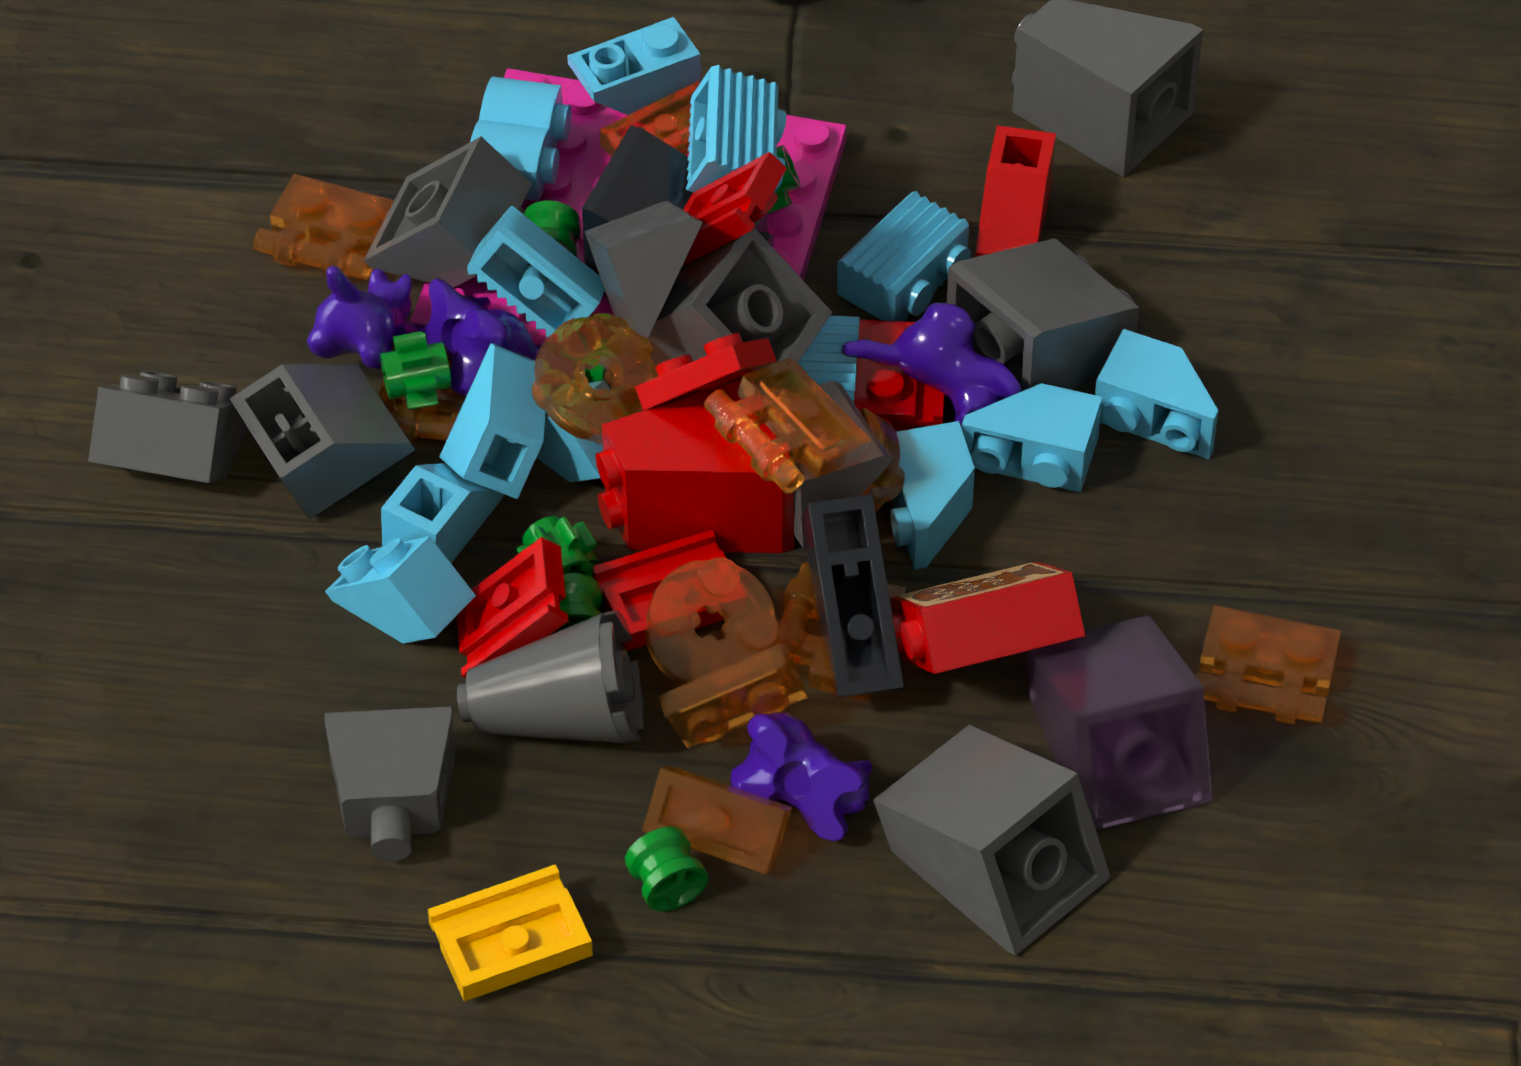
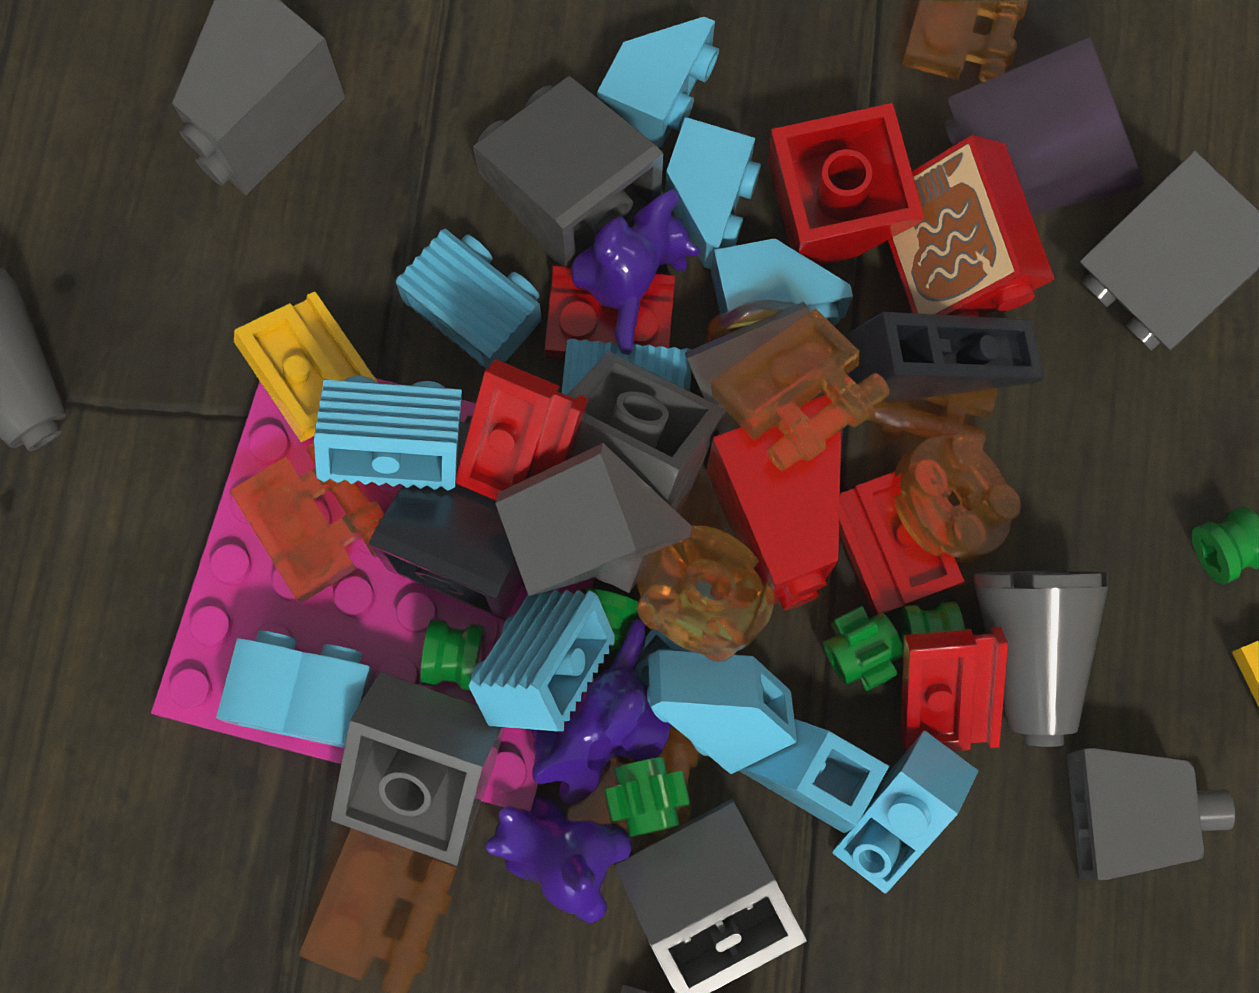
camera: 90 degrees left, 25 degrees up
medium azure slope [567,17,701,123] -> none
red plate [635,333,777,411] -> none
clear orange plate [642,765,792,874] -> none
clear orange plate [659,644,808,748] -> none
dark purple animal [730,702,872,842] -> none
red slope [975,125,1056,257] -> none
none -> yellow plate [234,292,378,443]
none -> red slope [768,103,924,266]

